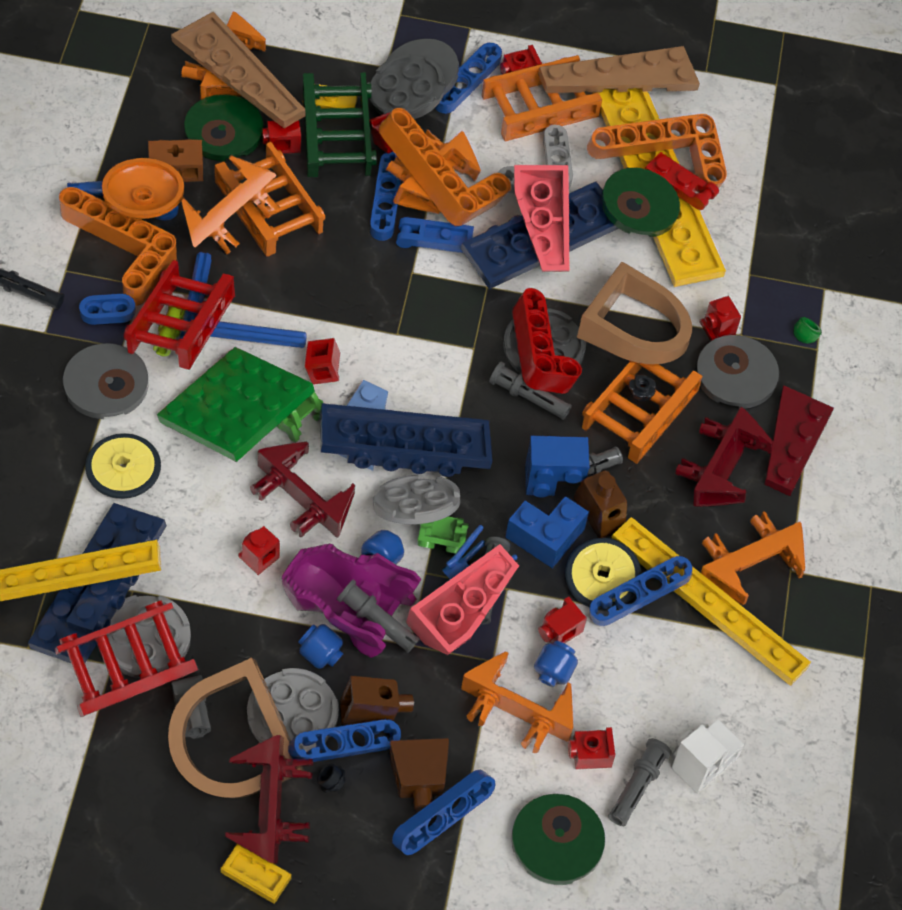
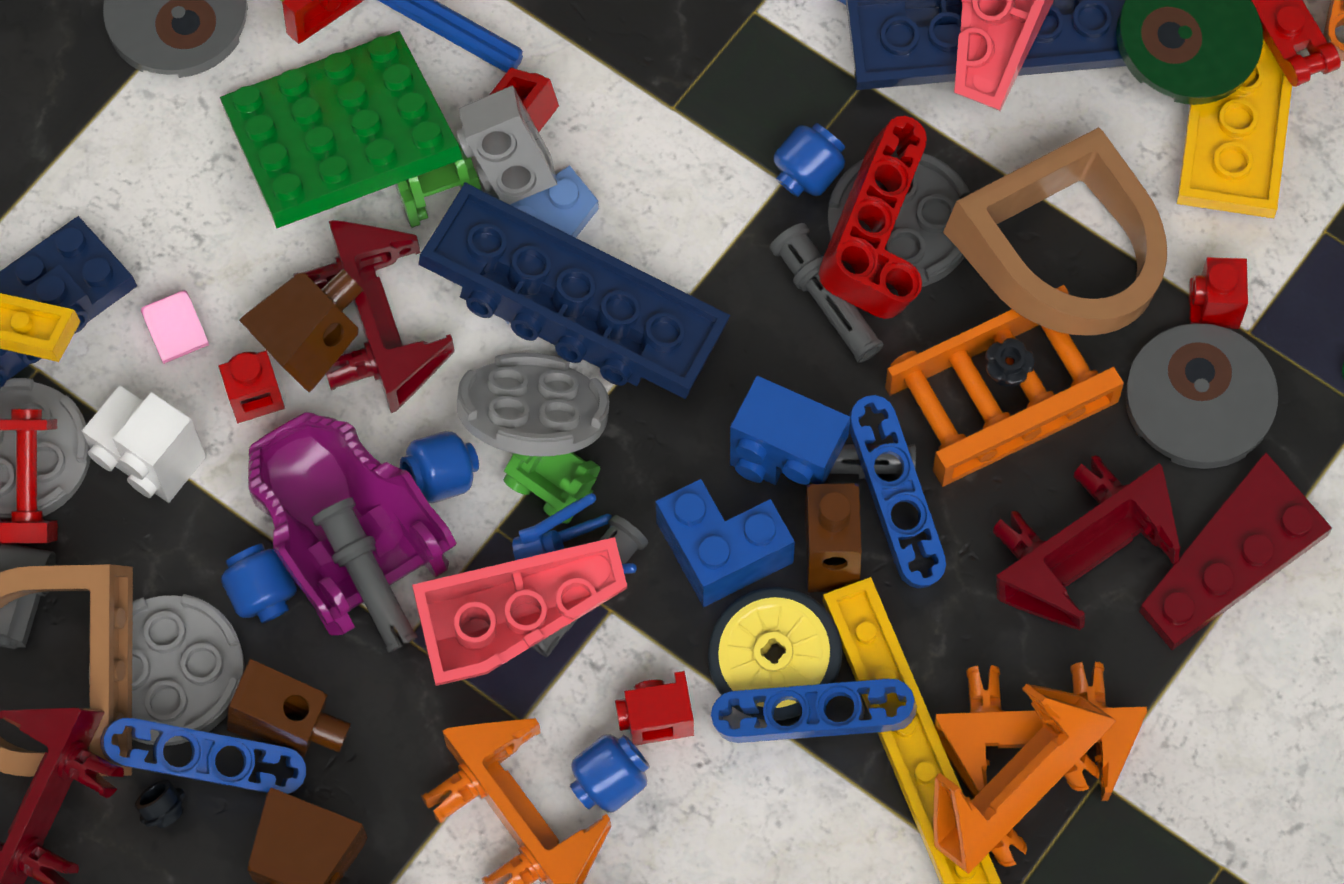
camera: 35 degrees right, 10 degrees up
light yellow wheel [85,433,161,499] -> none
none -> white brick [82,385,206,503]
none -> bright pink slope [141,290,209,364]
none -> reddish brown torso [239,269,364,393]
none -> light grey brick [456,86,558,205]
none -> blue head [774,123,845,197]
none -> blue beam [848,395,946,588]
none -> orange hose [933,684,1116,874]

